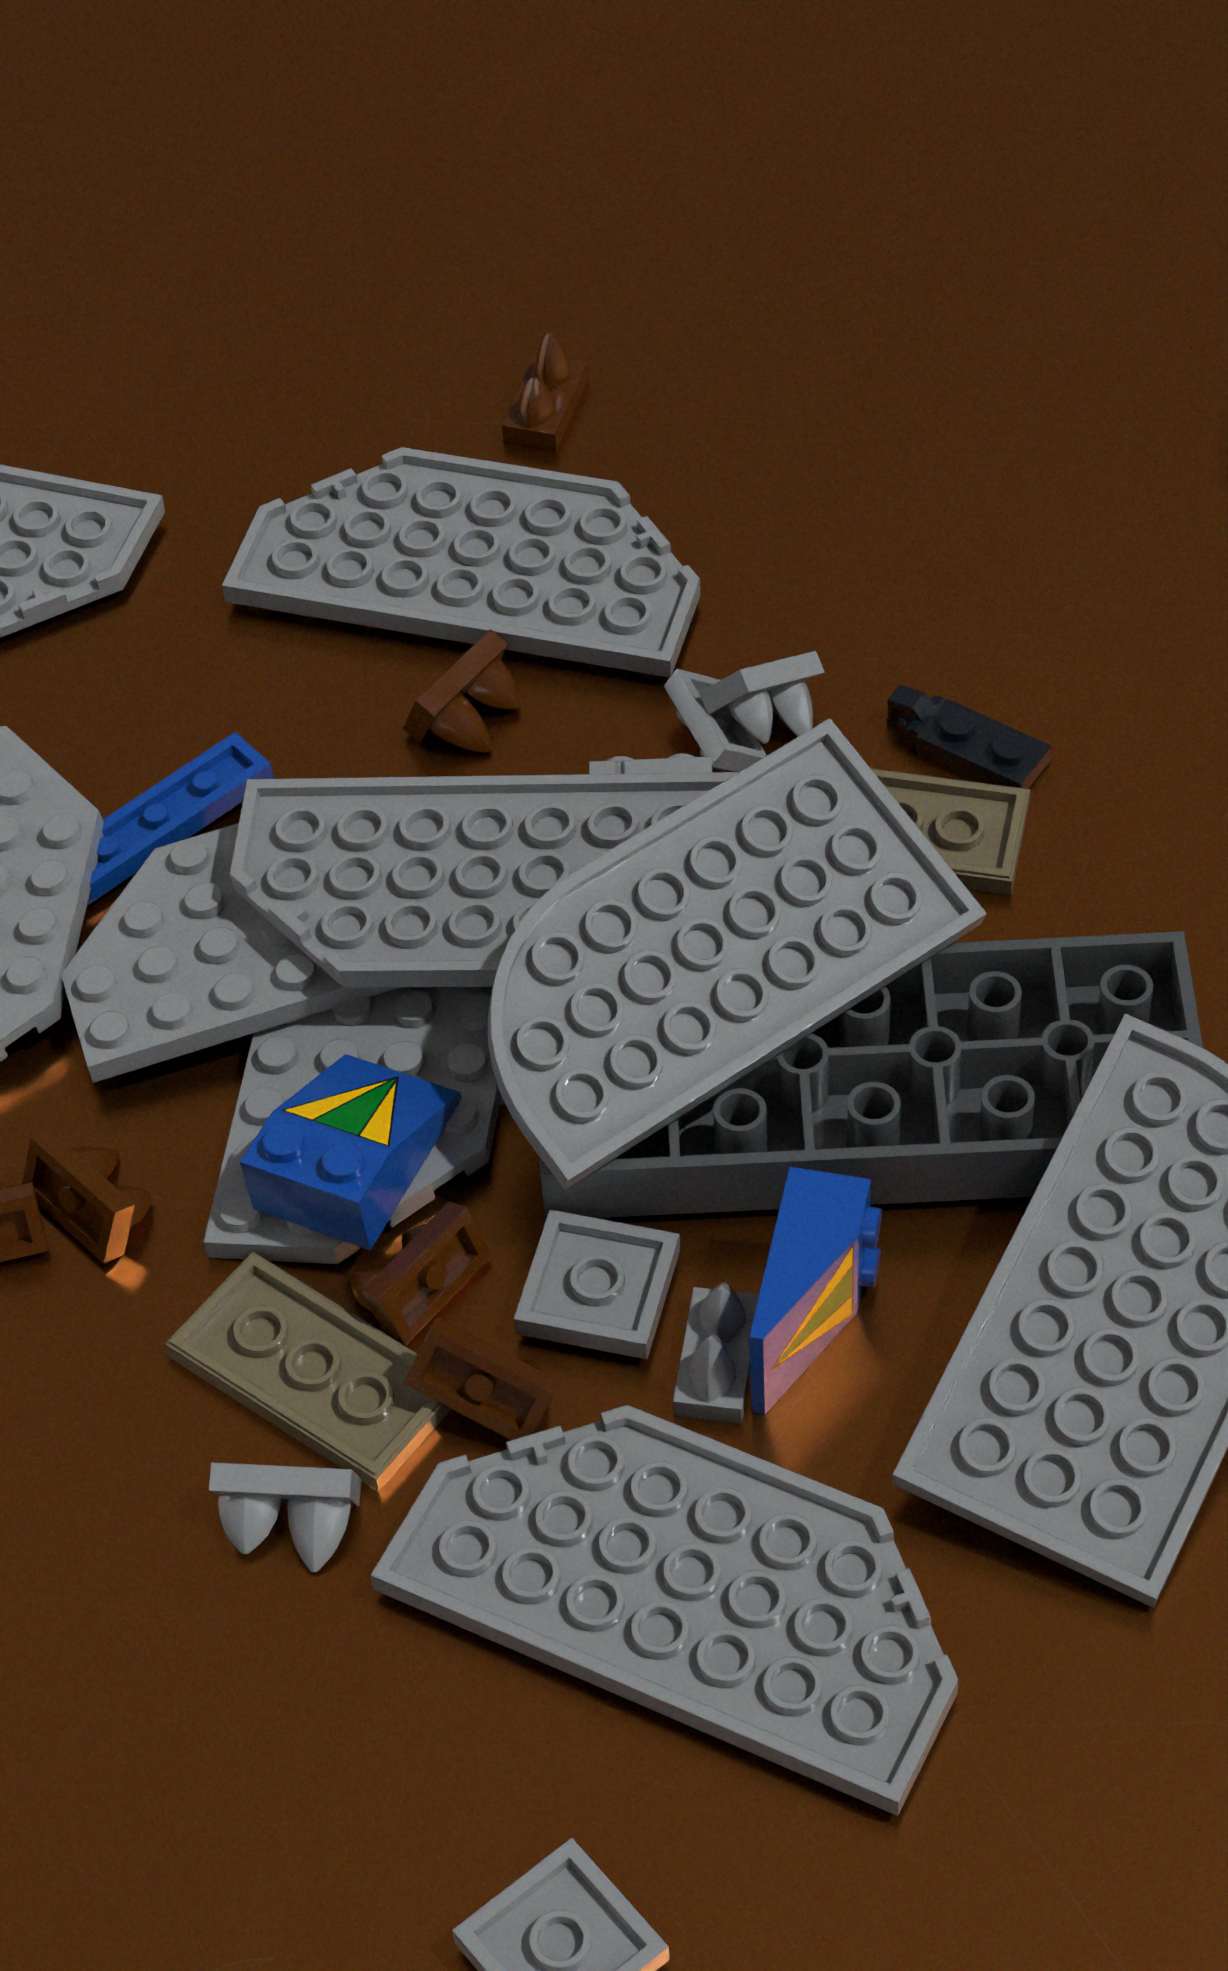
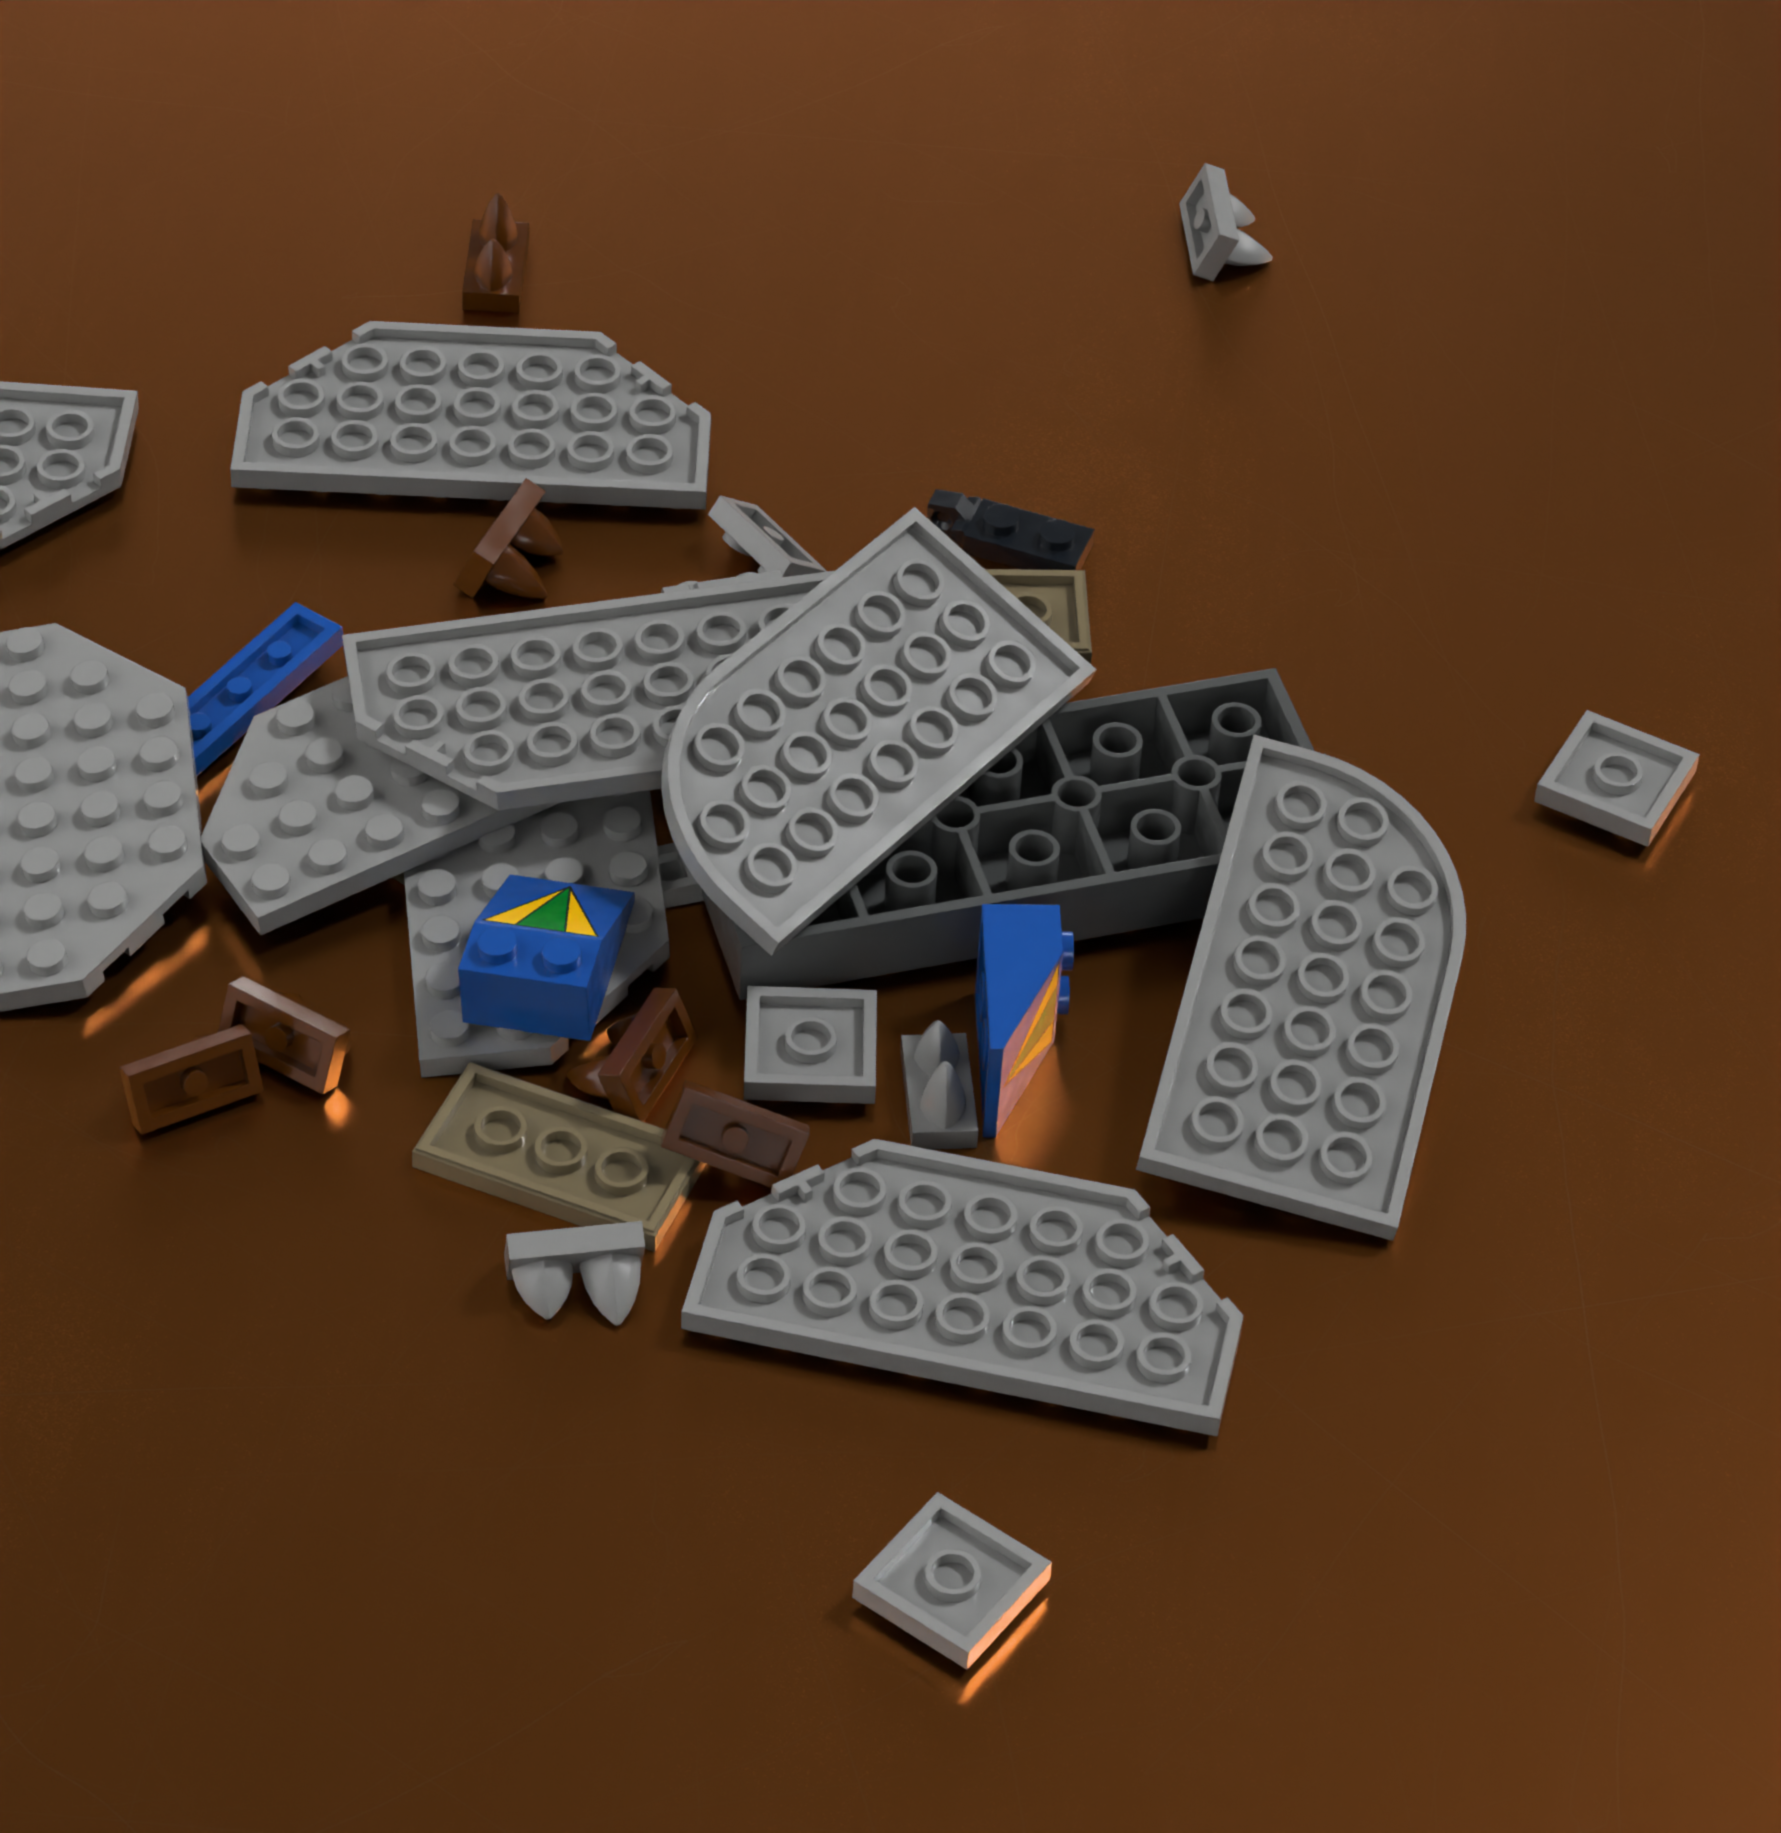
camera: 20 degrees left, 5 degrees down
light grey tile [699,651,825,744] -> none

